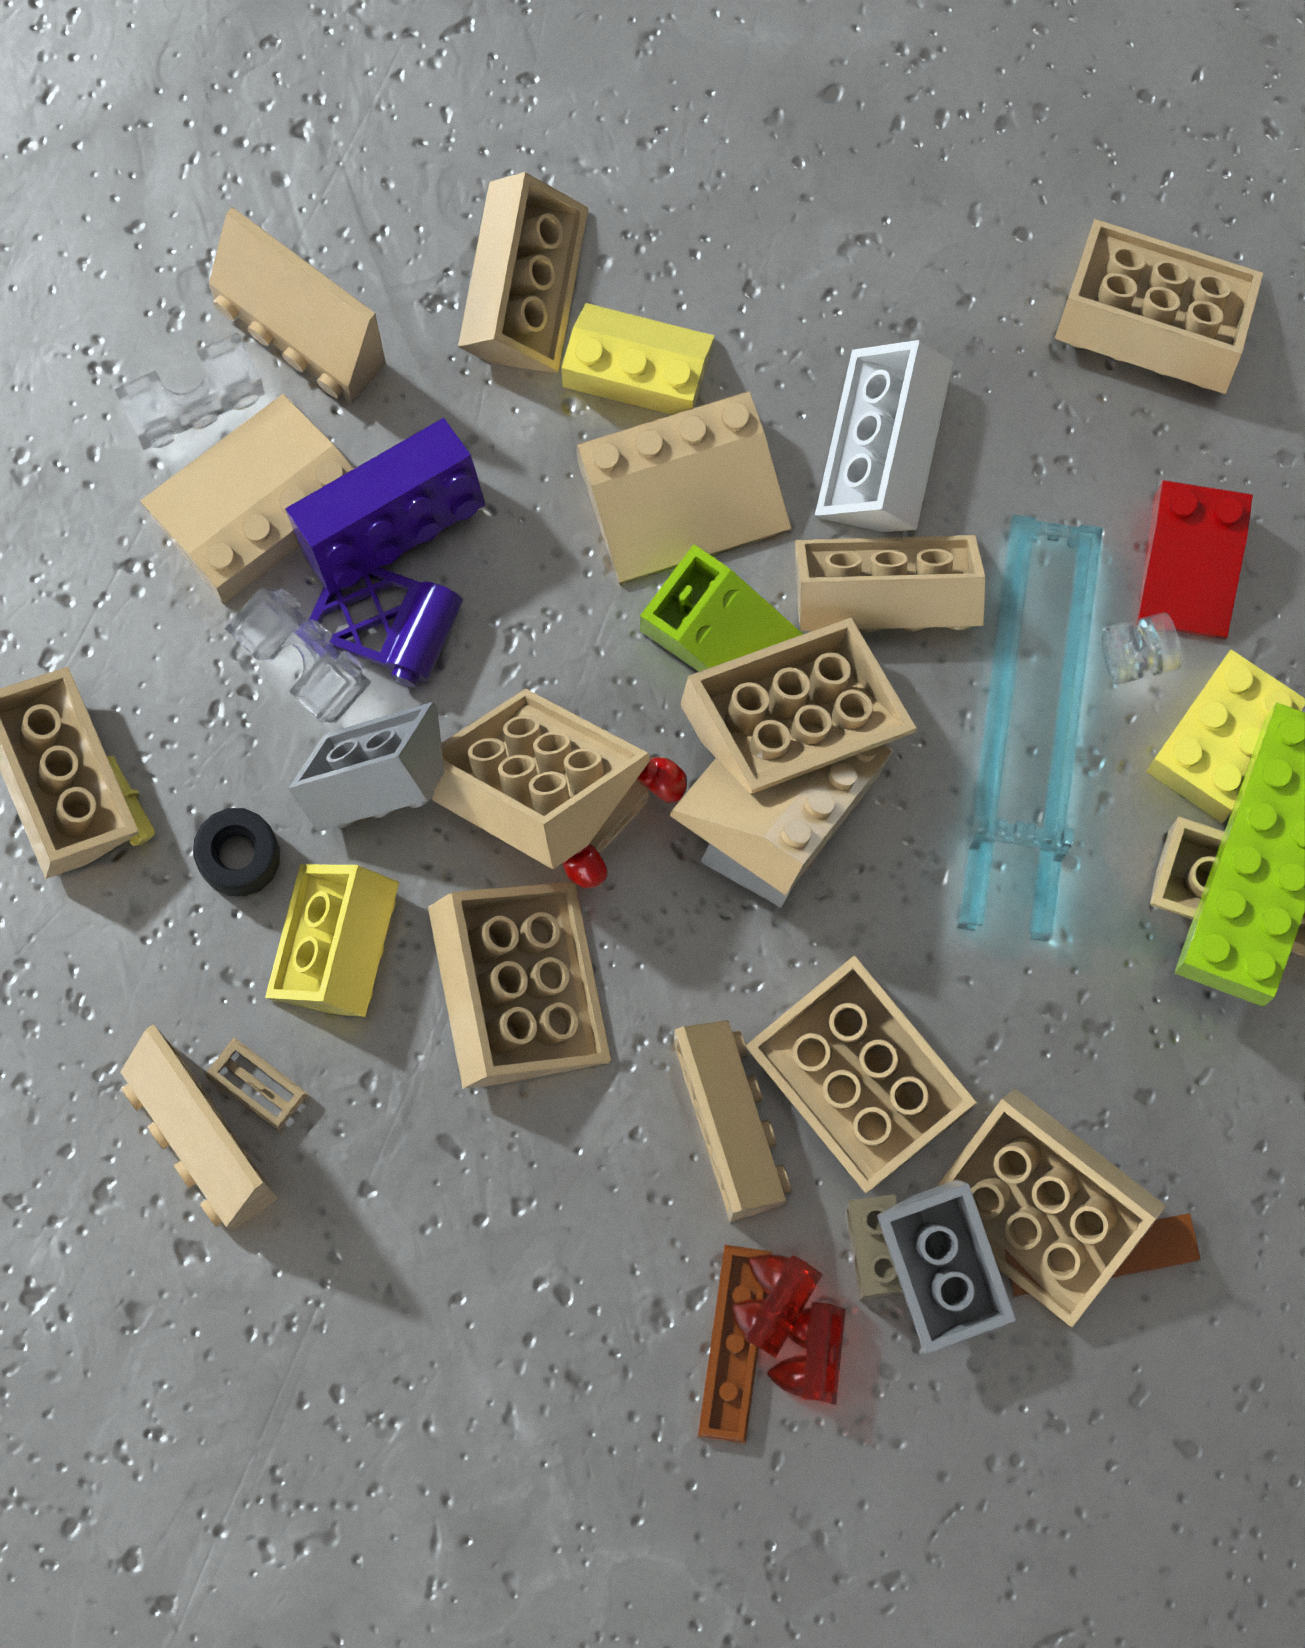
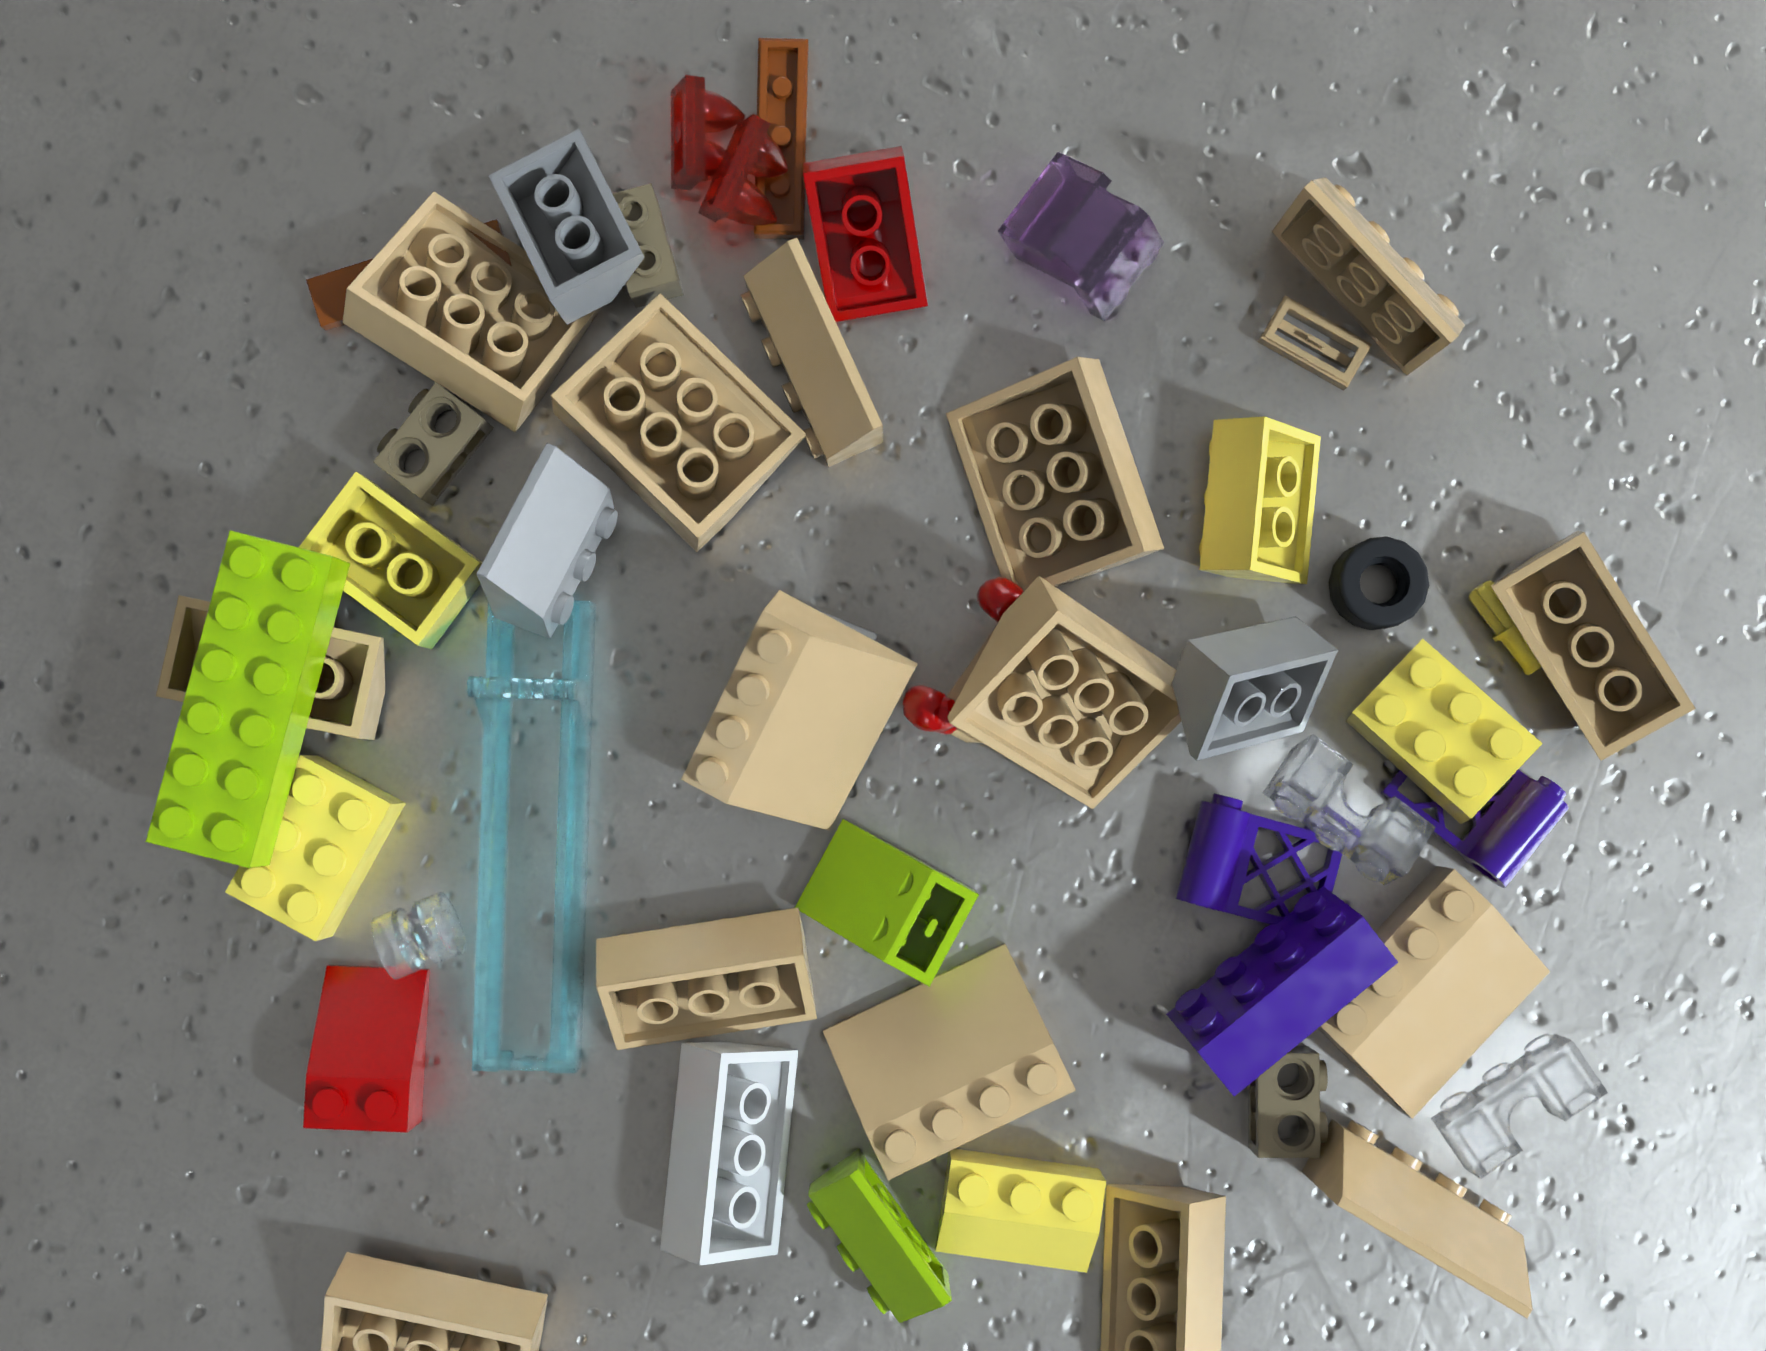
camera: 170 degrees right, 10 degrees up
tan slope [680,617,917,795] -> none
none -> light yellow brick [298,472,482,649]
none -> dark tan brick [373,382,494,506]
none -> slope [477,443,618,639]
none -> red slope [803,146,928,322]
none -> lime slope [807,1149,952,1323]
none -> clear purple piece [998,152,1164,321]
none -> dark tan brick [1248,1046,1328,1158]
none -> light yellow brick [1346,639,1543,824]
none -> dark purple piece [1381,770,1569,888]

